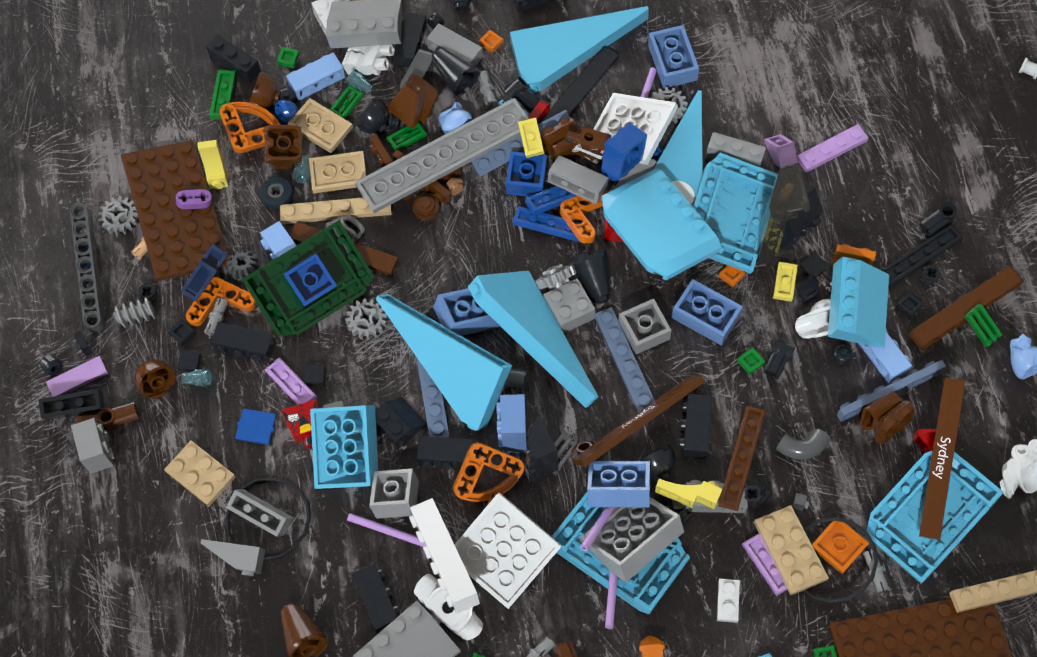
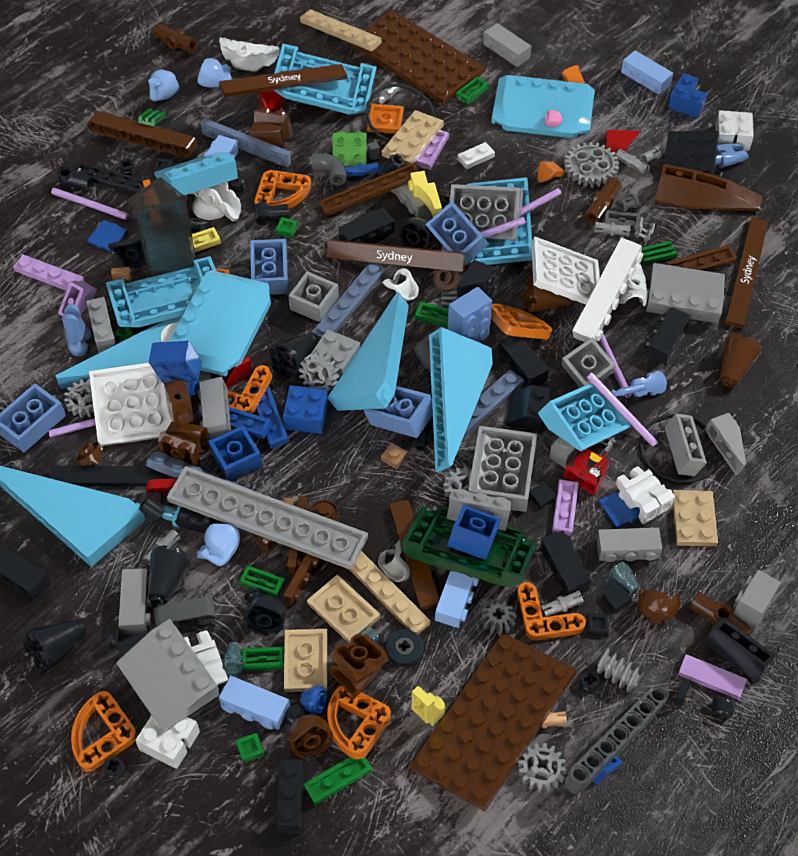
camera: 130 degrees left, 10 degrees down
medium lavender beam [176,189,212,209] -> none
dark blue slope [180,243,228,302] -> none
reddish brown piece [388,74,438,128] -> none
orange tile [479,30,504,53] -> none
light yellow plate [518,118,544,158] -> none
none -> lavender piece [51,188,129,220]
none -> medium blue piece [62,304,92,356]
none -> reddish brown plate [76,442,103,466]
none -> blue piece [87,220,128,252]
none -> light blue piece [197,58,232,87]
none -> orange beam [255,170,311,209]
none -> blue brick [283,385,328,434]
none -> bright green bracket [333,131,367,167]
none -> blue pin [345,162,379,178]
none -> medium nougat plate [381,443,408,469]
none -> white piece [383,268,419,302]
none -> green tile [415,302,449,327]
none -> light grey brick [446,488,511,531]
none -> light grey slope [468,426,537,512]
none -> lavender piece [586,373,658,447]
none -> light grey brick [596,528,662,562]
none -> medium blue piece [611,371,667,397]
none -> white hips [615,467,675,525]

